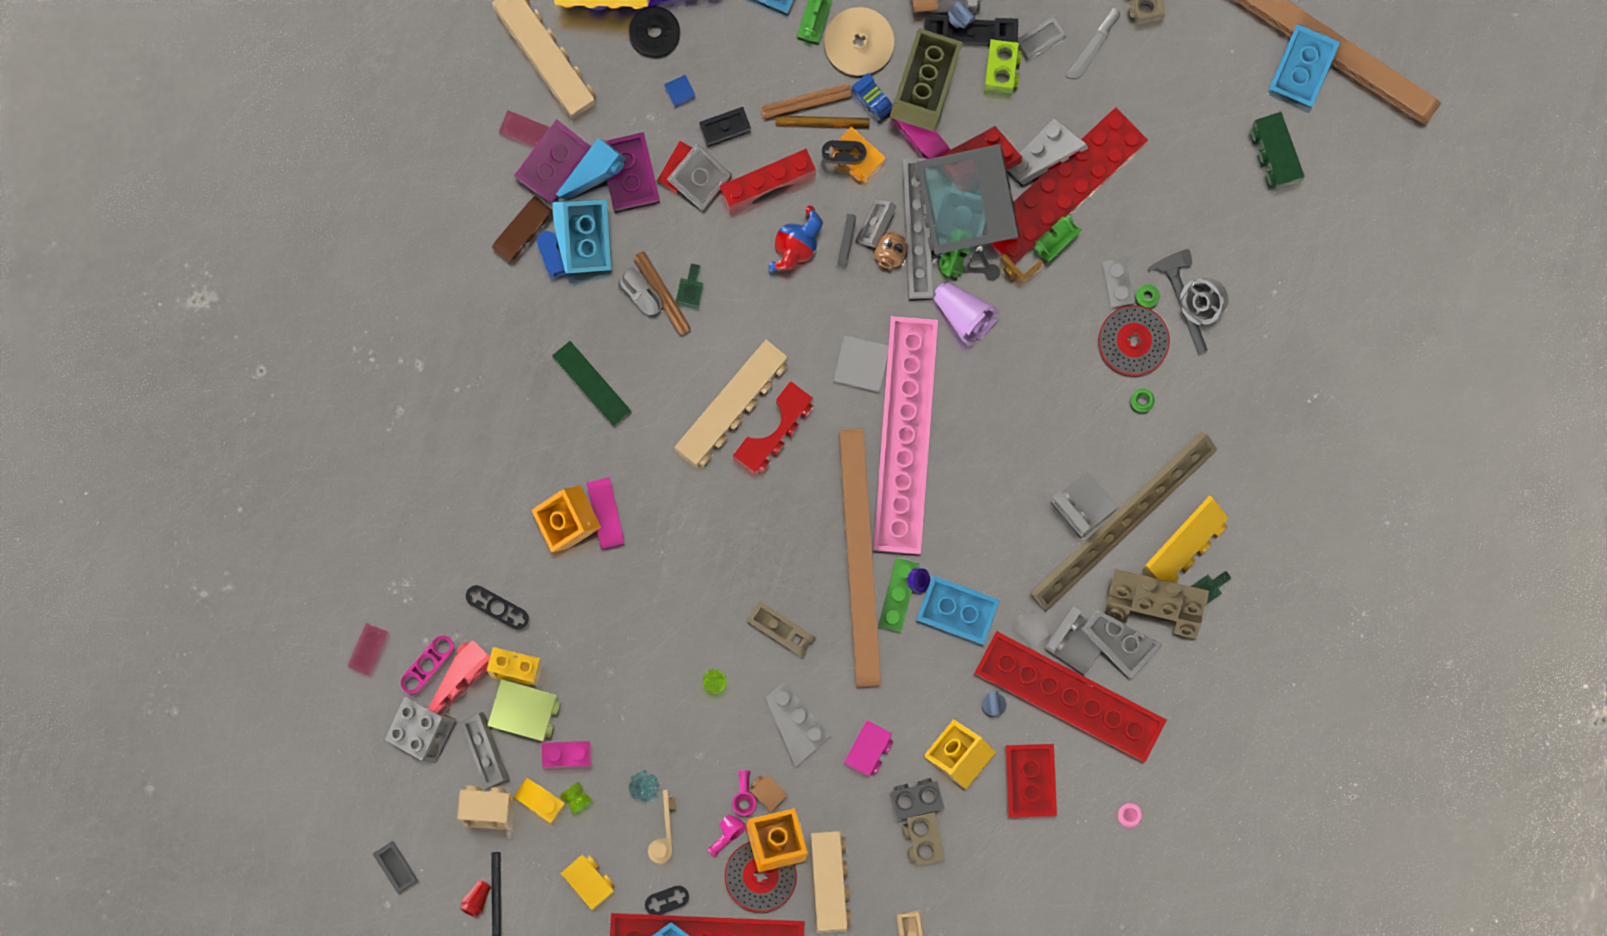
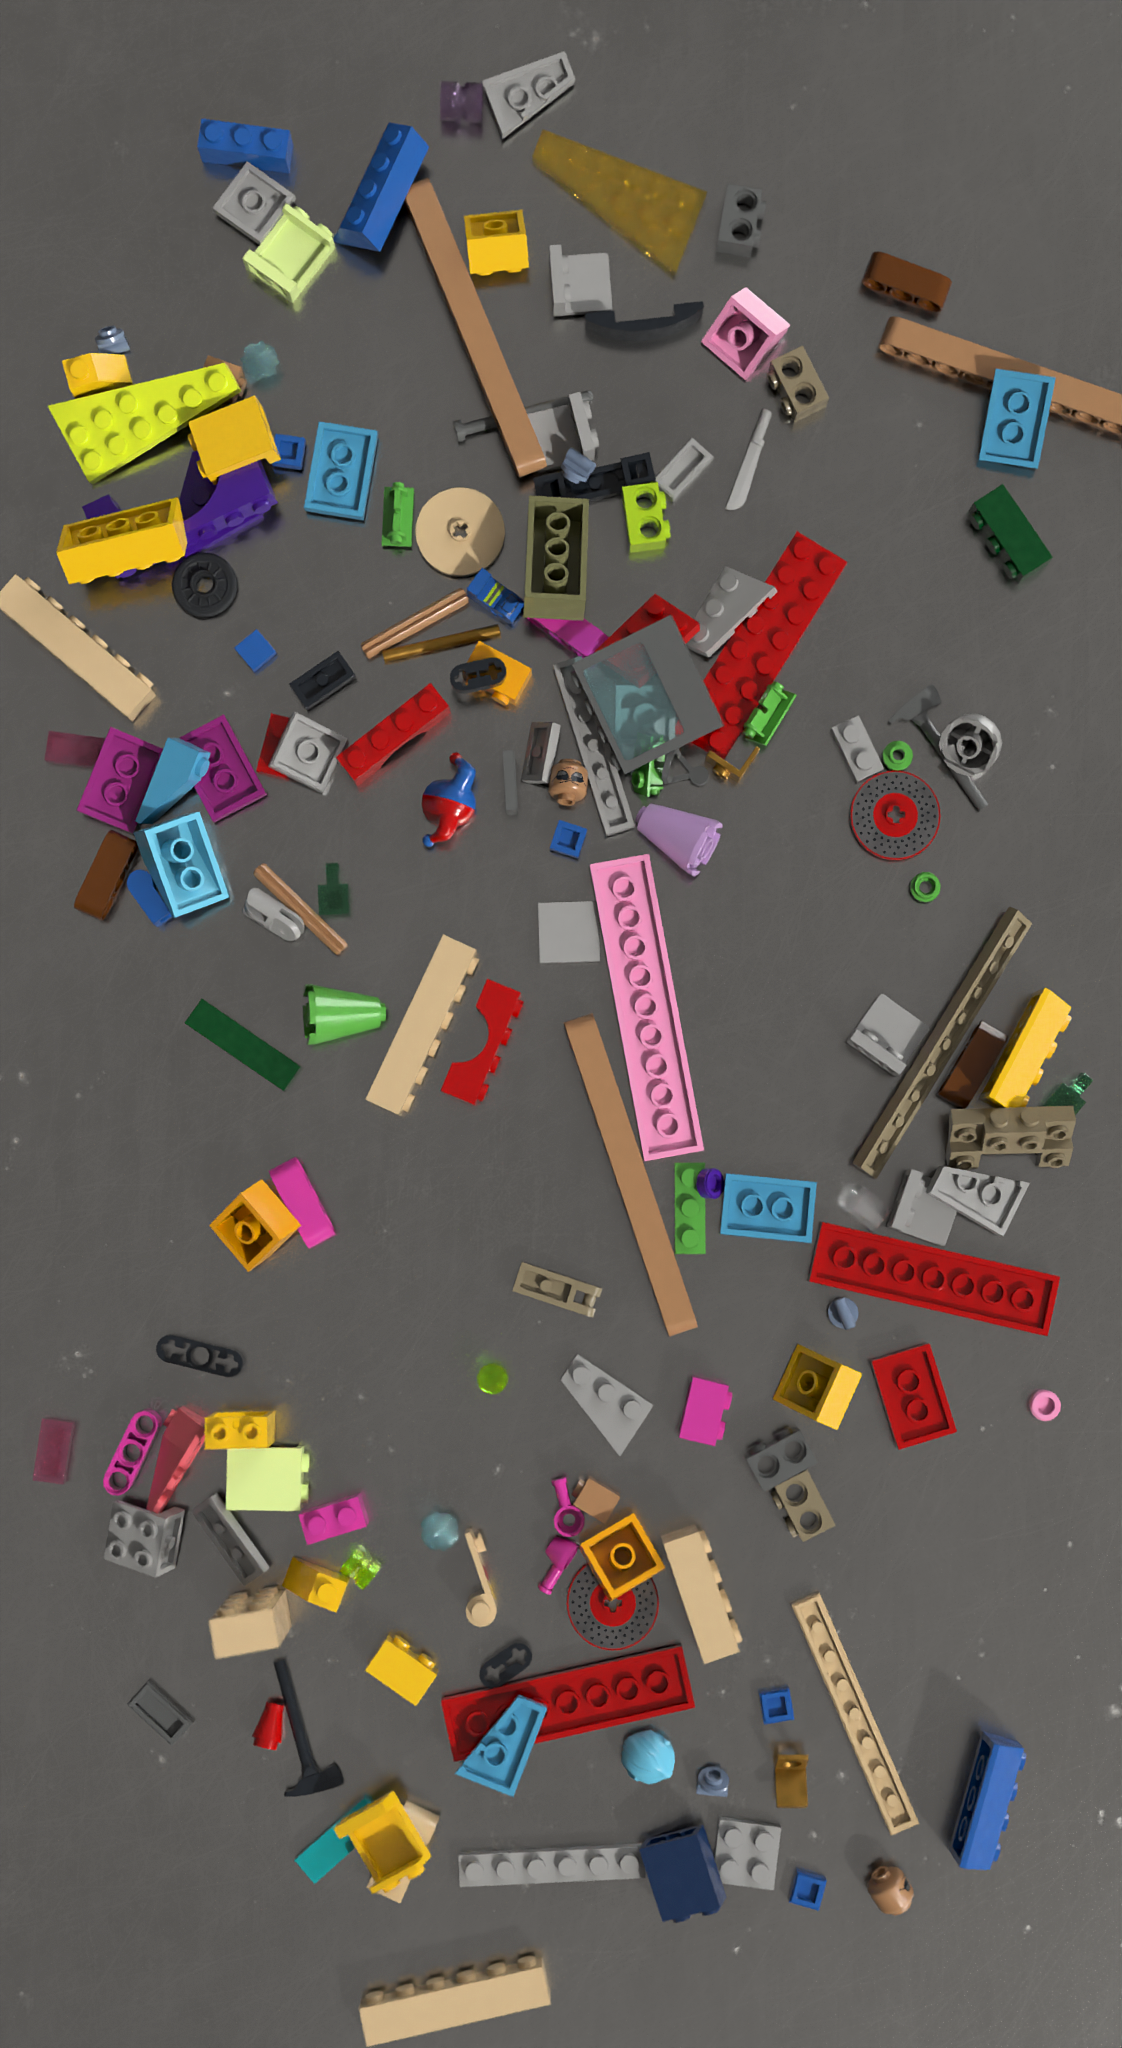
camera: 15 degrees left, 5 degrees up
none -> bright green cone [303,984,386,1045]
none -> blue plate [550,820,588,859]
none -> reddish brown beam [937,1020,1008,1109]

